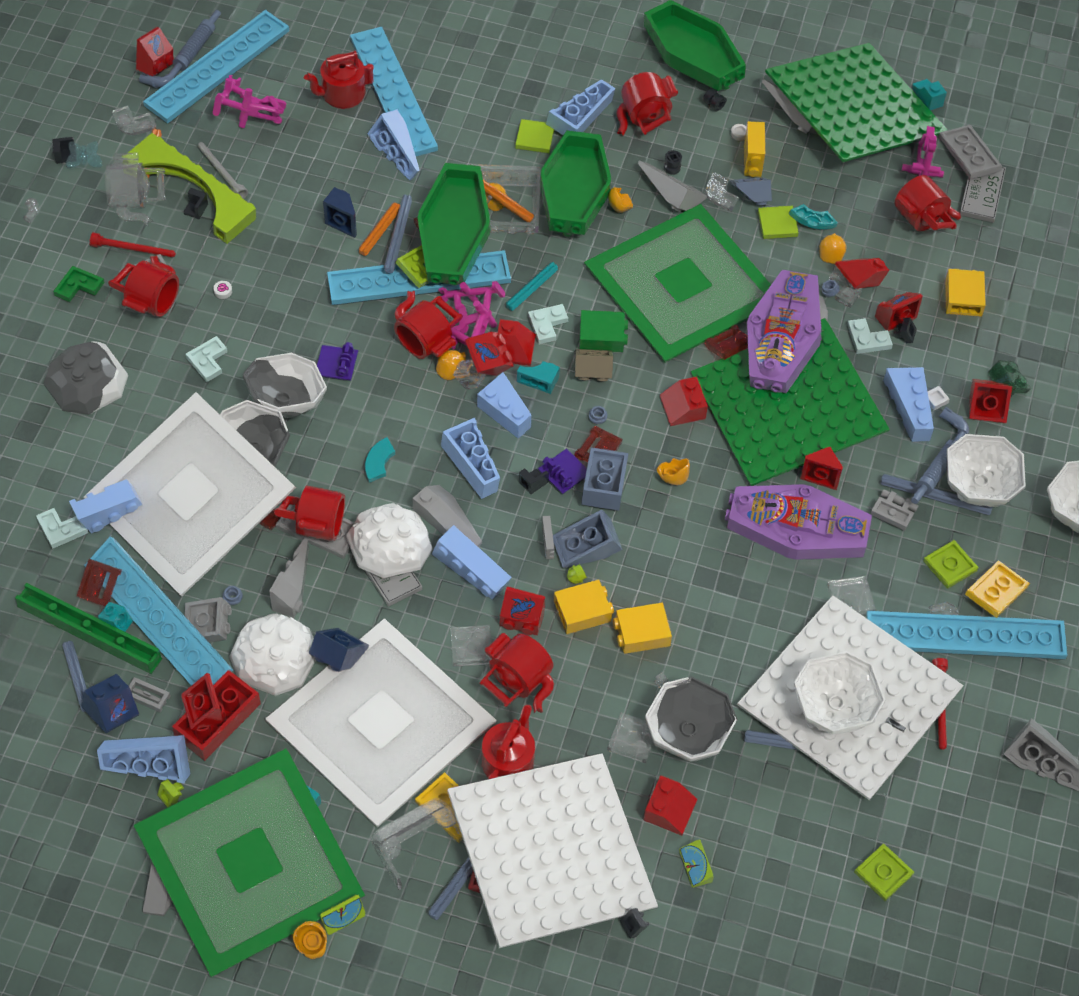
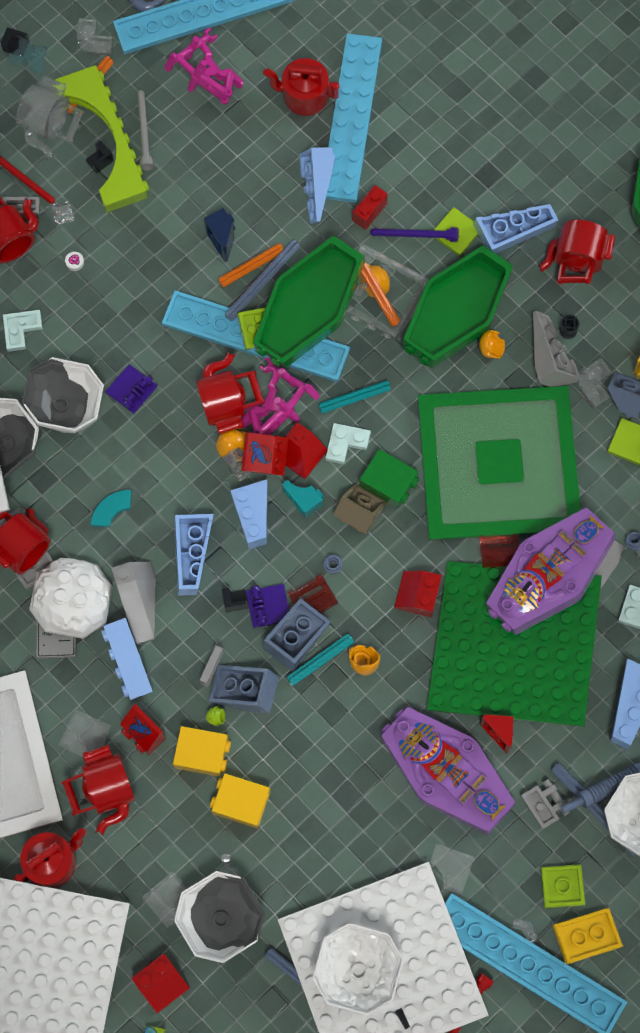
camera: 35 degrees right, 15 degrees up
none -> clear tile [52,202,74,224]
none -> teal axle [287,634,354,686]
none -> red brick [352,185,388,229]
none -> dark purple piece [370,227,459,242]

